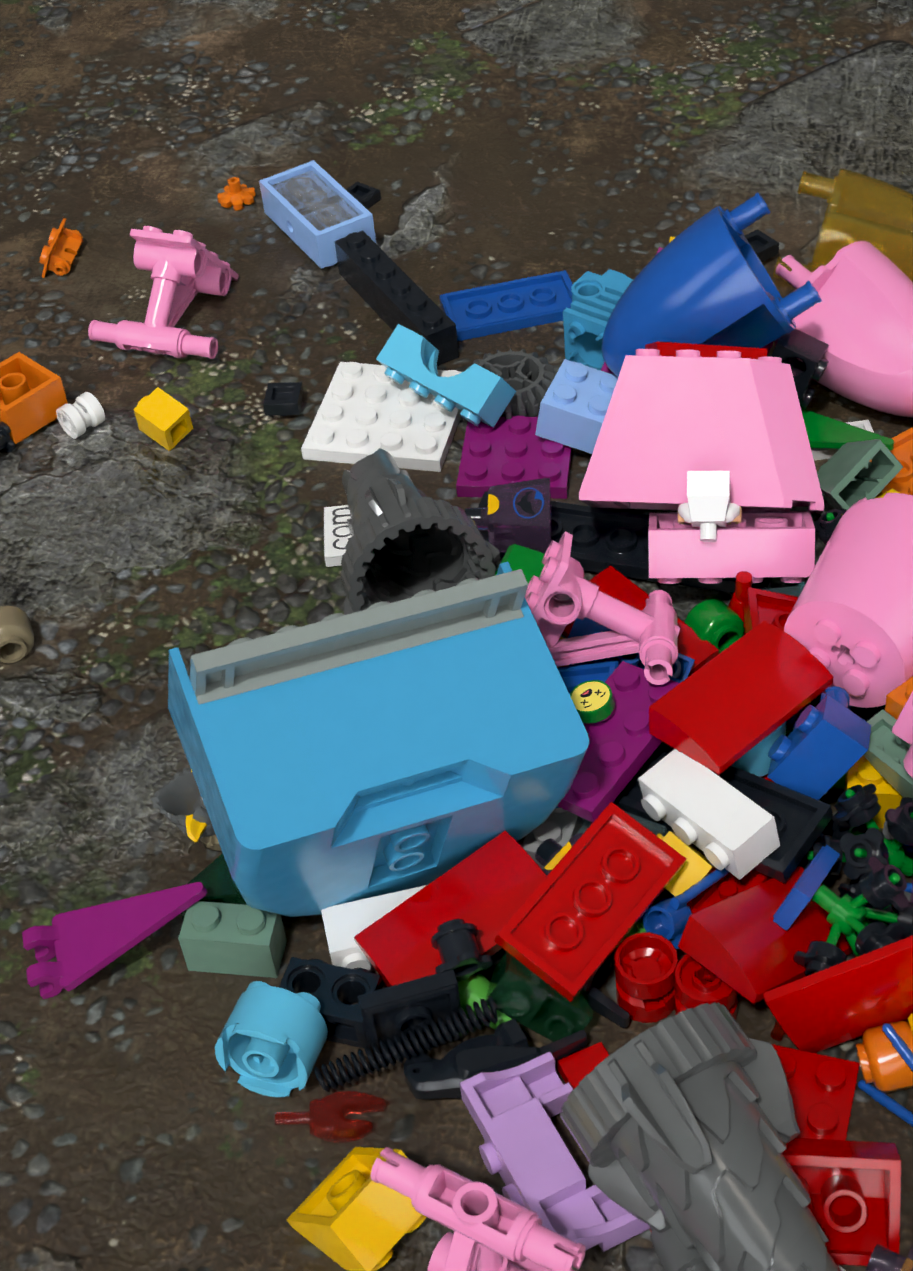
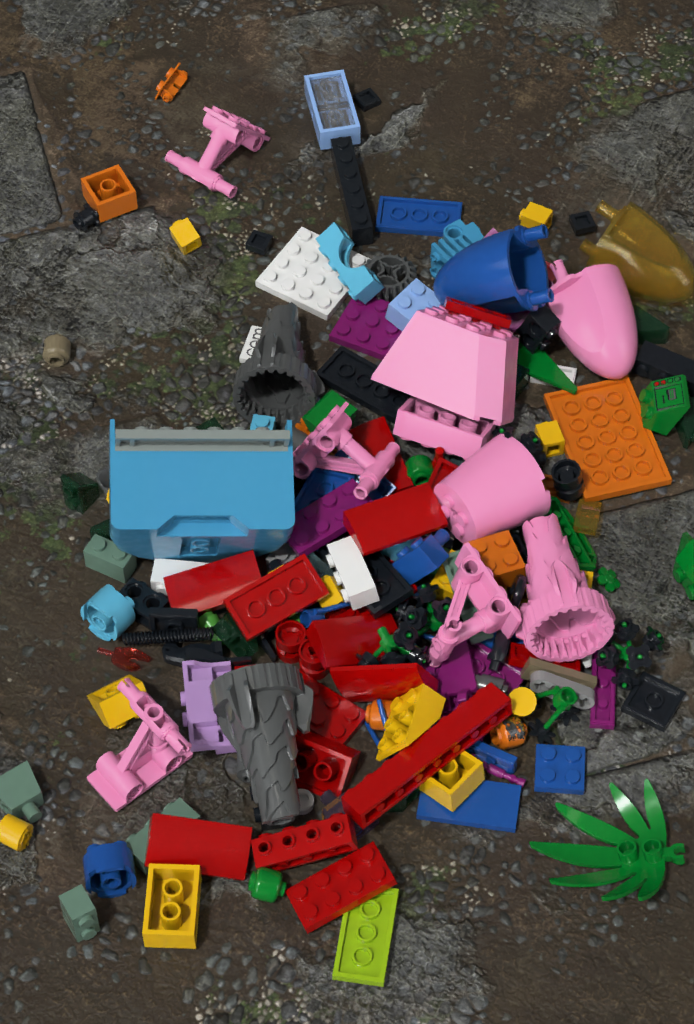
camera: 15 degrees right, 10 degrees up
magenta flag [22,882,207,999] -> none
white wheel [56,392,105,439] -> none
orange plant [217,177,256,211] -> none
black brick [431,919,492,982] -> none
clear purple torso [465,478,552,554] -> none
tile [570,680,615,723] -> none
white piece [677,471,742,542] -> none
blue tile [773,845,841,931] -> none
sand green torso [817,439,903,510] -> none
none -> clear green slope [60,472,100,514]

